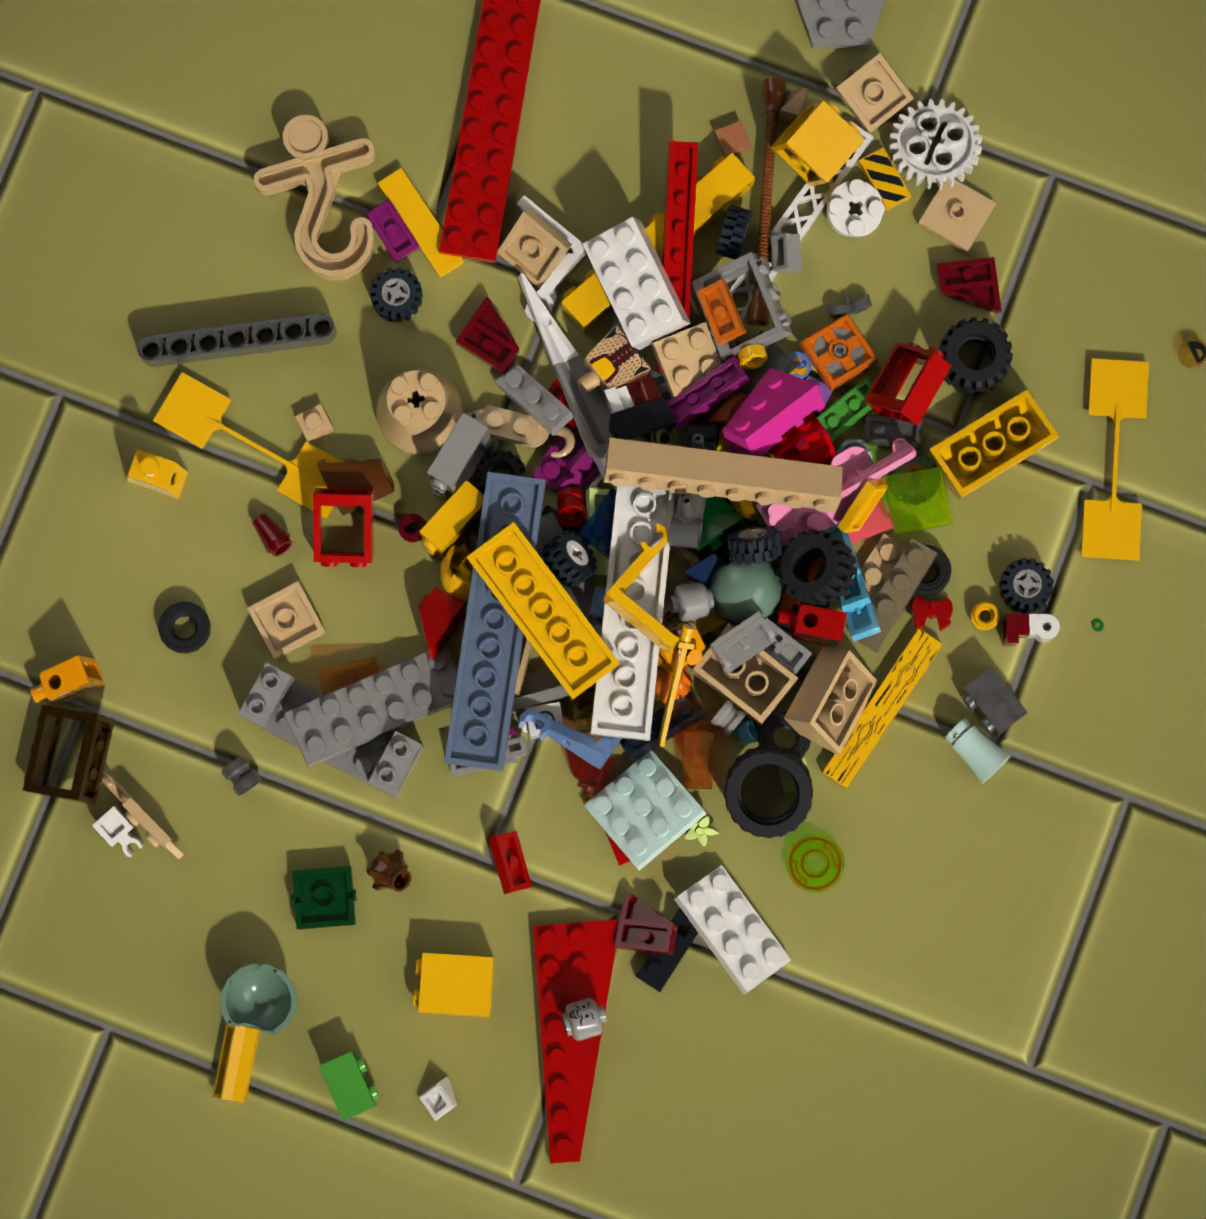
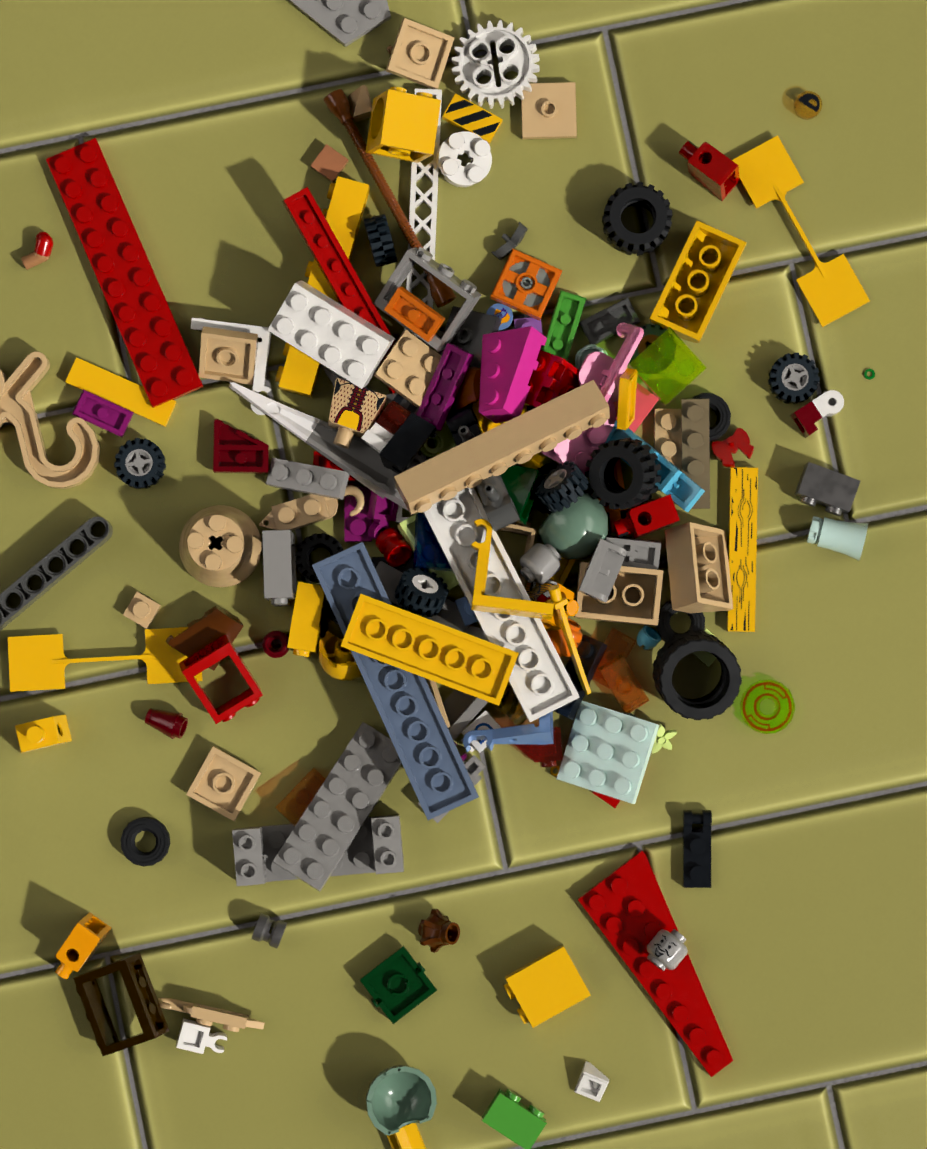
camera: 40 degrees left, 5 degrees up
red slope [418,587,466,660] -> none
red plate [488,831,532,894] -> none
dark red wing [614,892,678,955] -> none
white plate [674,865,791,995] -> none
dark blue slope [684,554,718,585] -> none
light grey wheel [710,699,746,736] -> none
yellow tile [737,344,768,369] -> none
light grey piece [771,233,802,274] -> none
red window [863,342,951,425] -> none
dark red wing [936,257,1002,314] -> none
yellow plate [970,601,1000,631] -> none
none -> arm [21,232,54,270]
none -> red torso [679,141,740,201]

